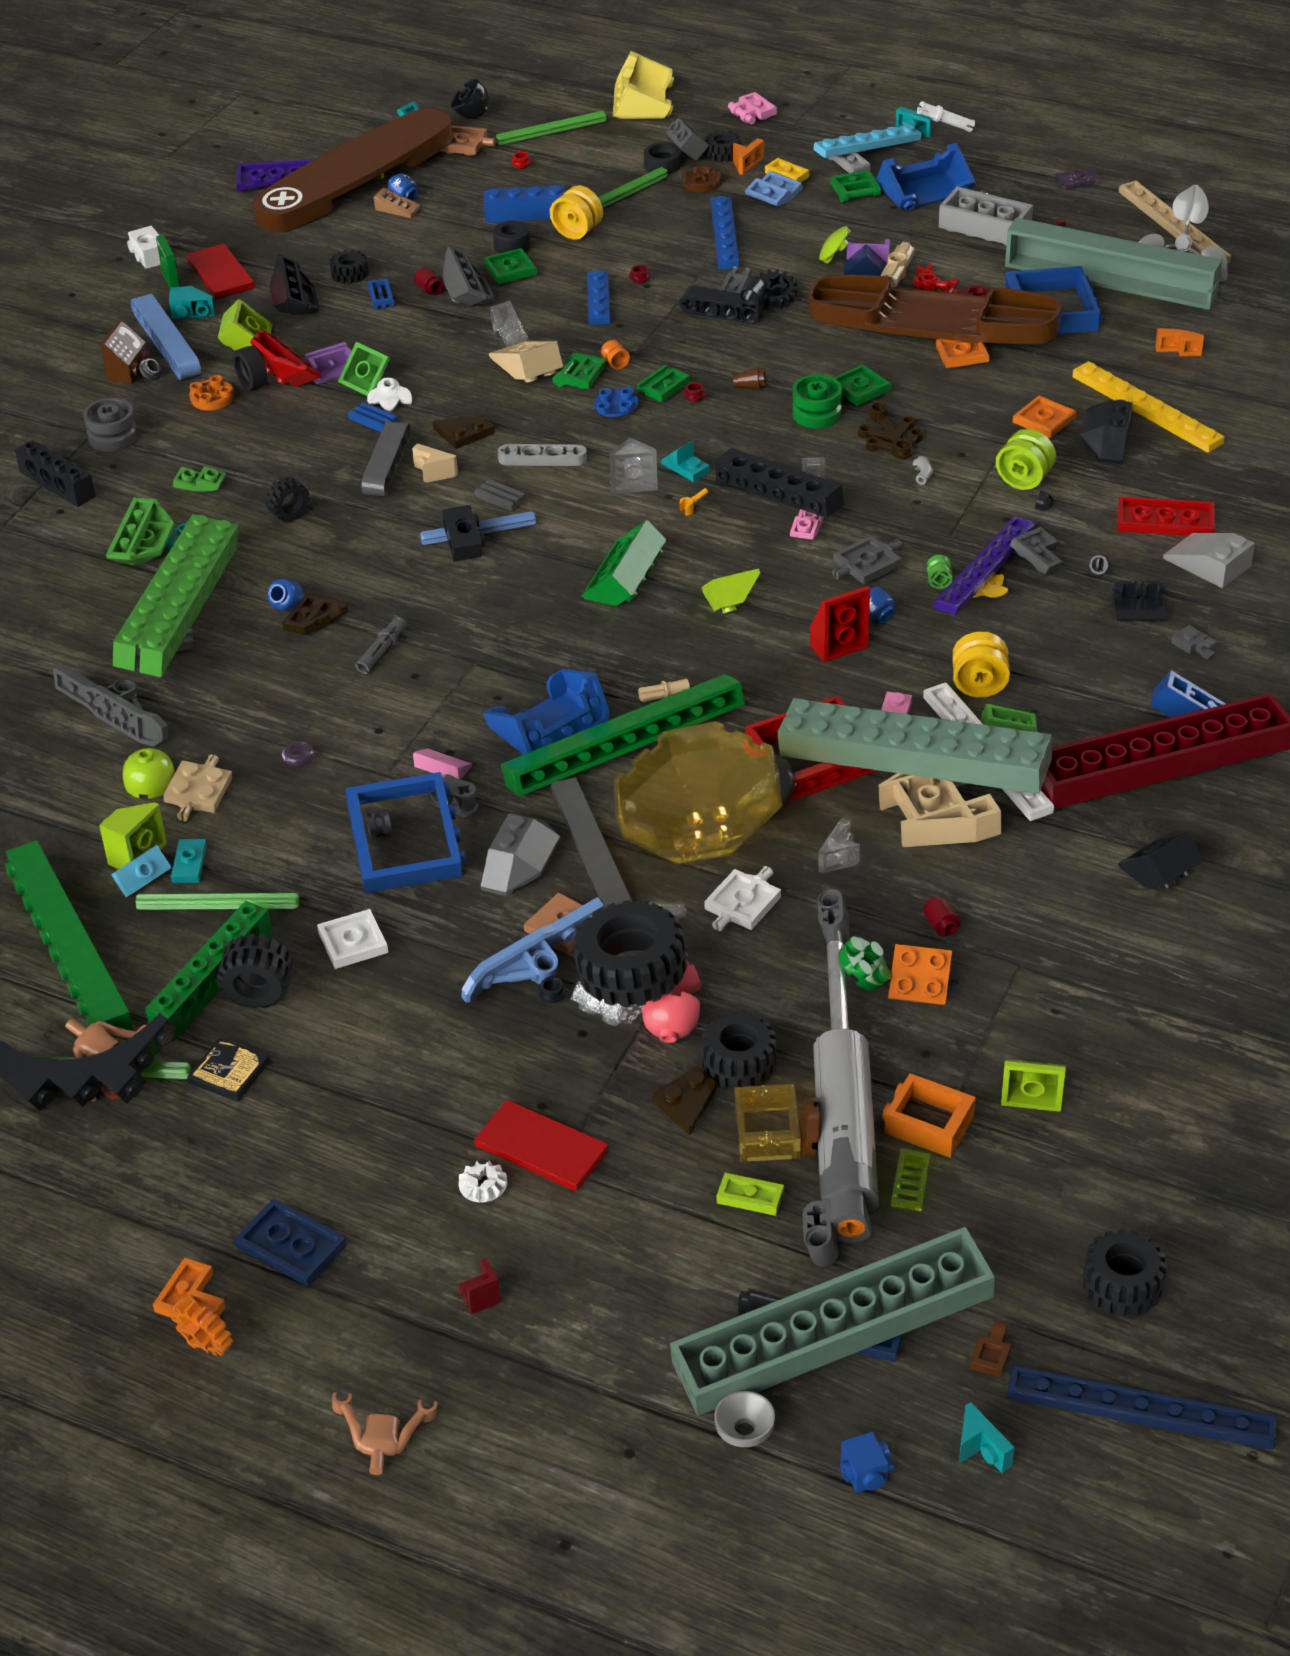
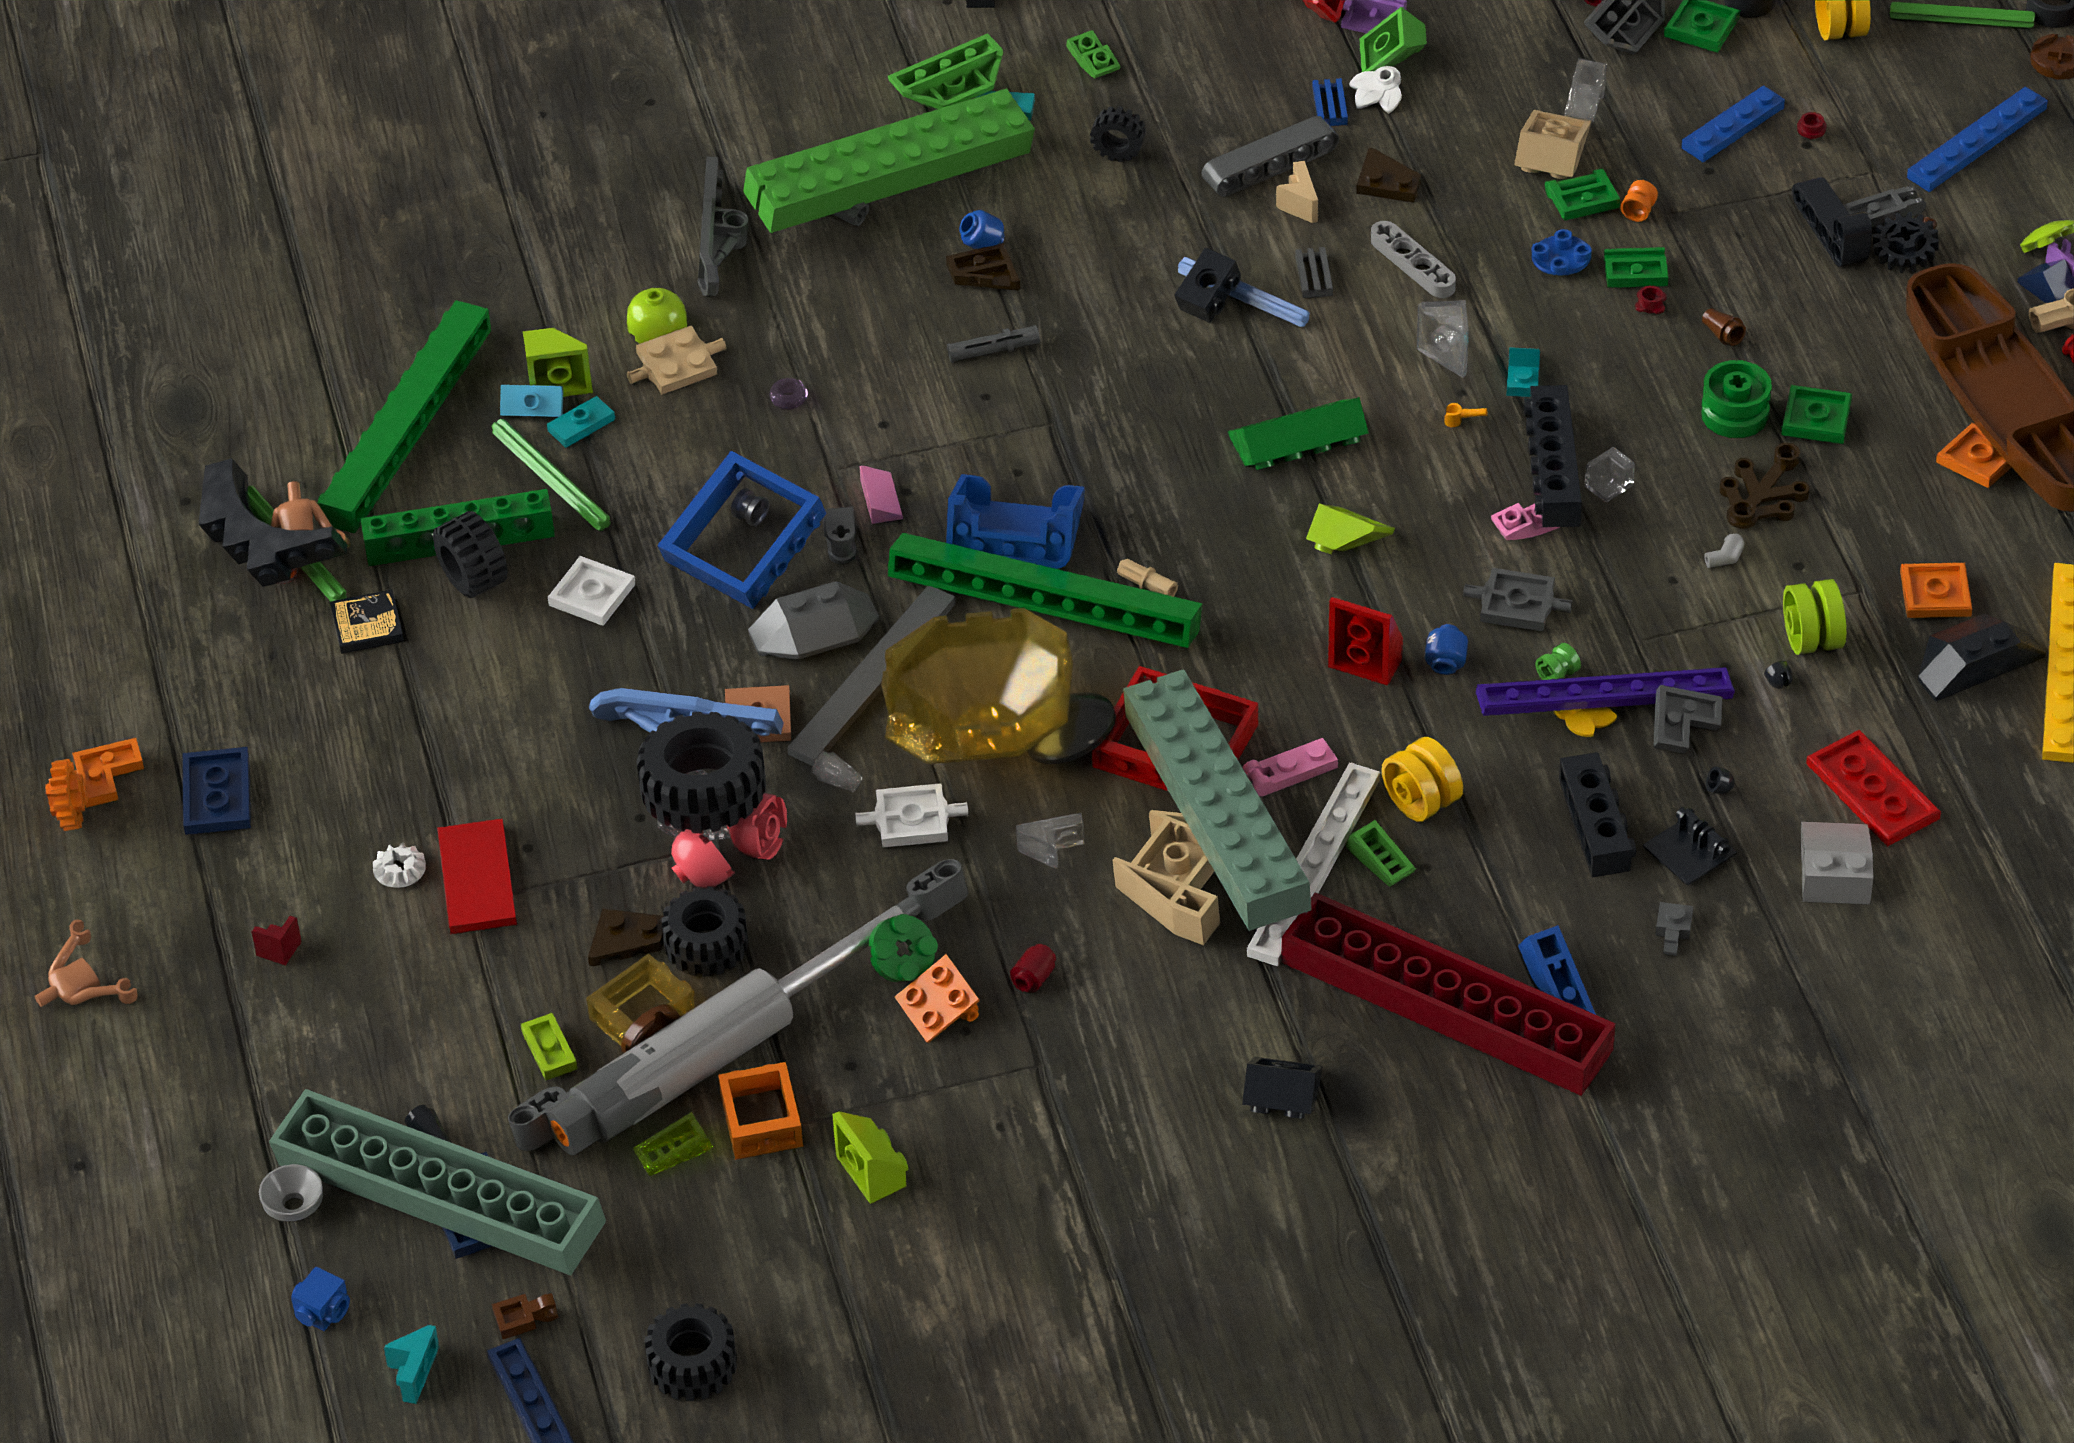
camera: 50 degrees right, 5 degrees up
none -> black brick [1559,752,1636,877]

